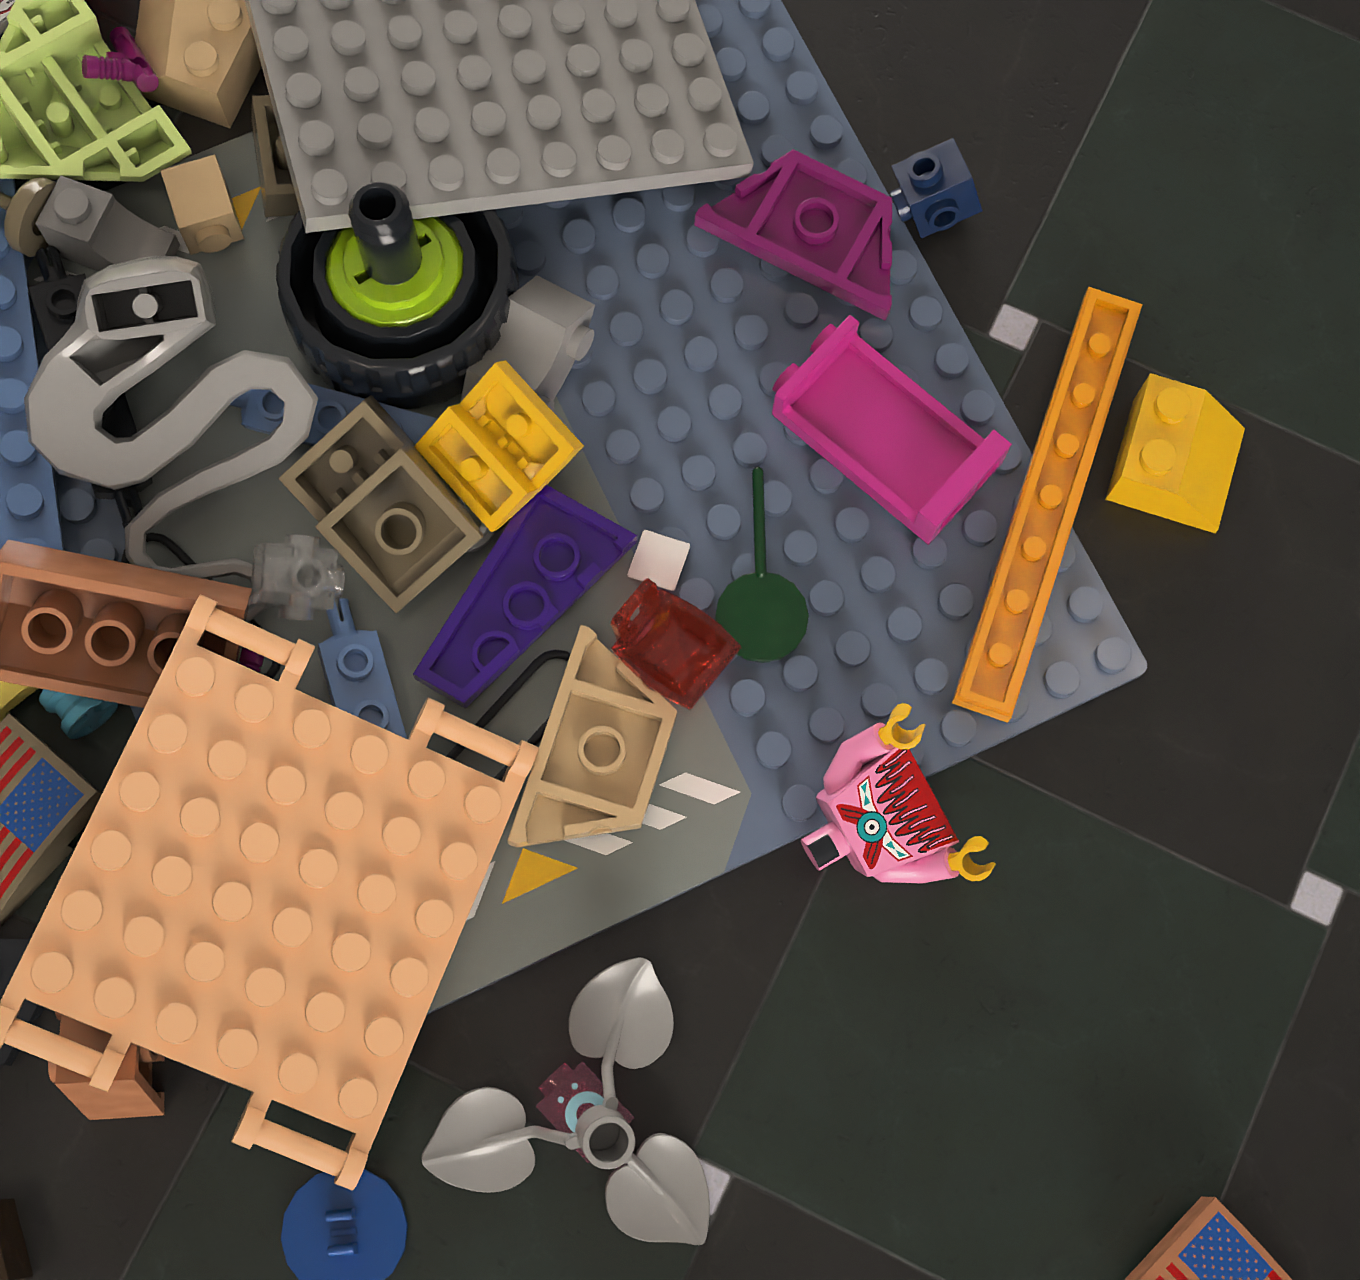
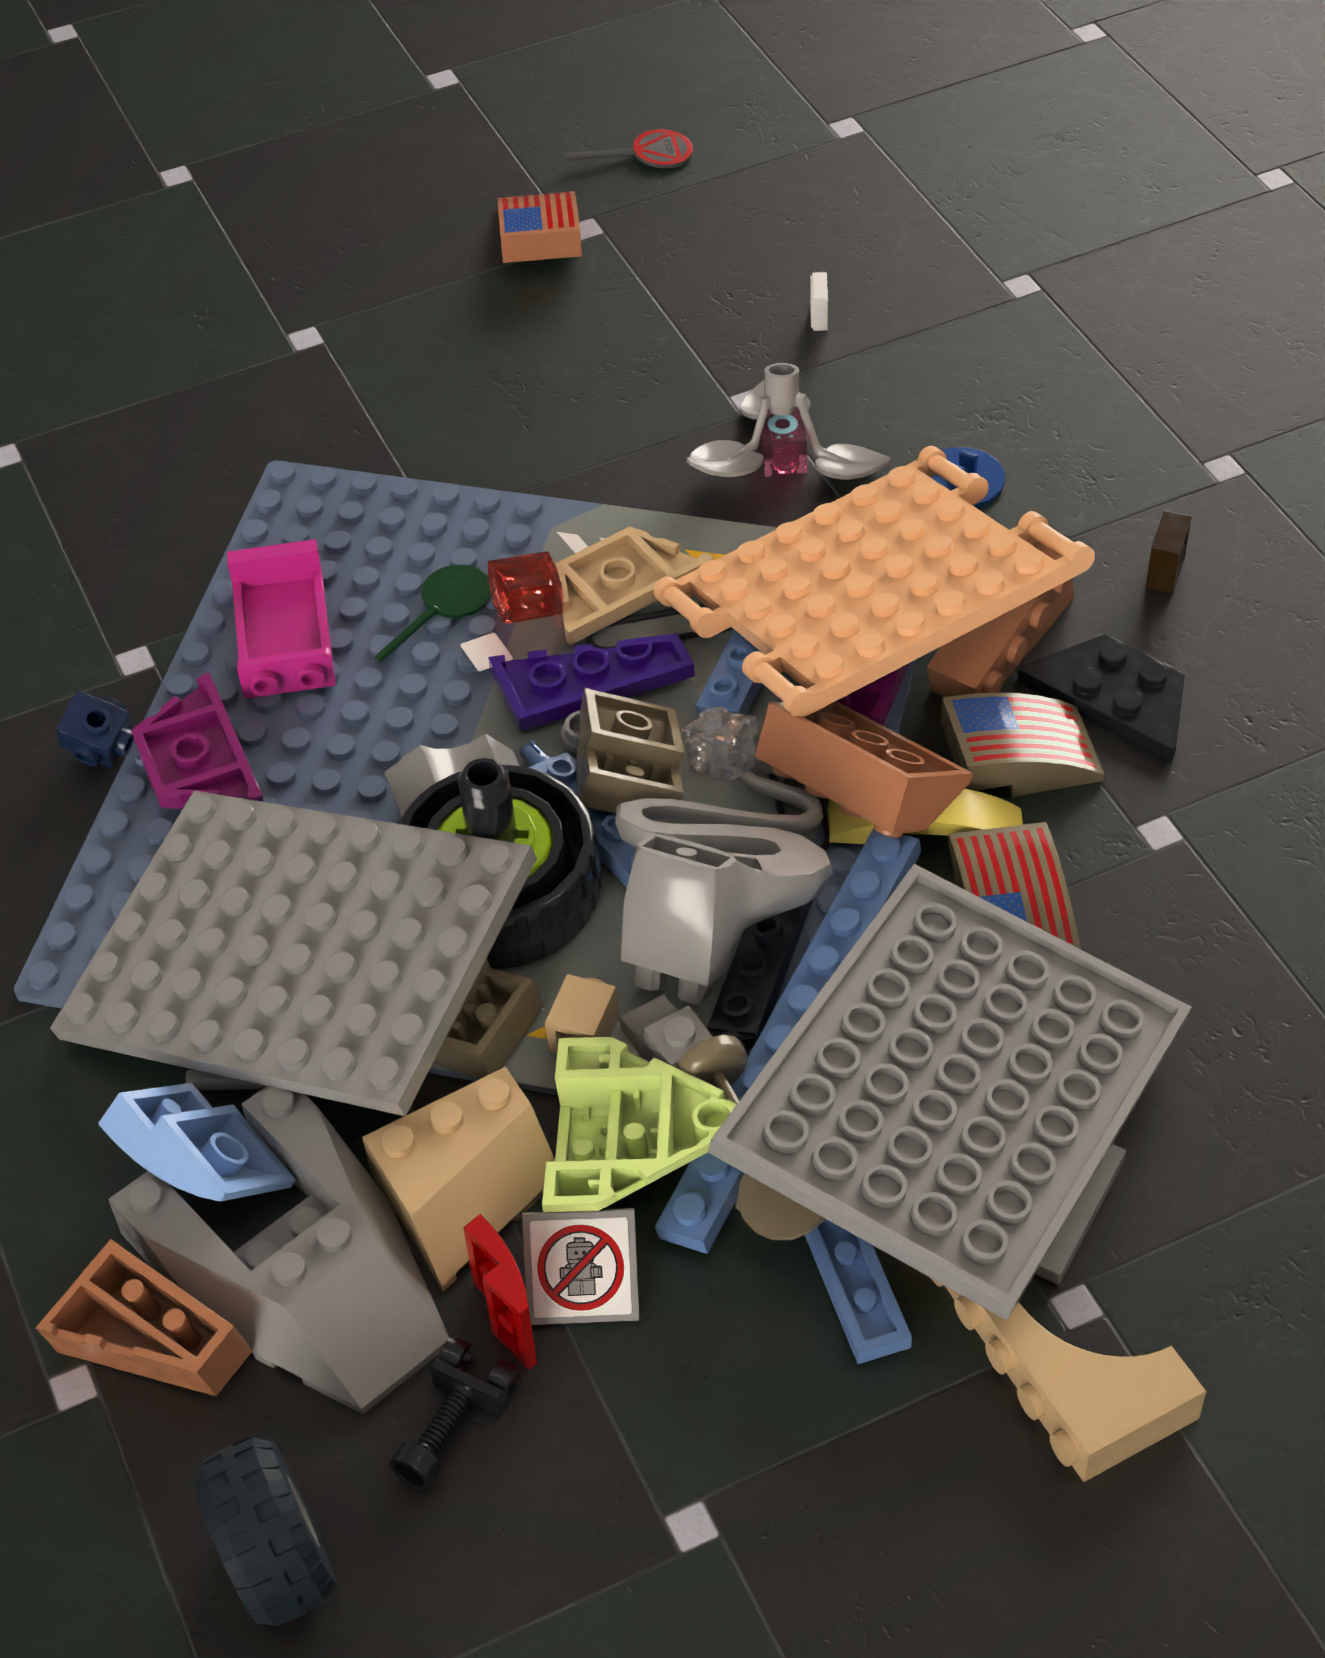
camera: 135 degrees left, 25 degrees down
magenta hose [82,27,159,92] -> none
yellow slope [414,360,584,532] -> none
torso [801,703,996,883] -> none
light orange tile [952,287,1143,723] -> none
yellow slope [1105,373,1245,533] -> none

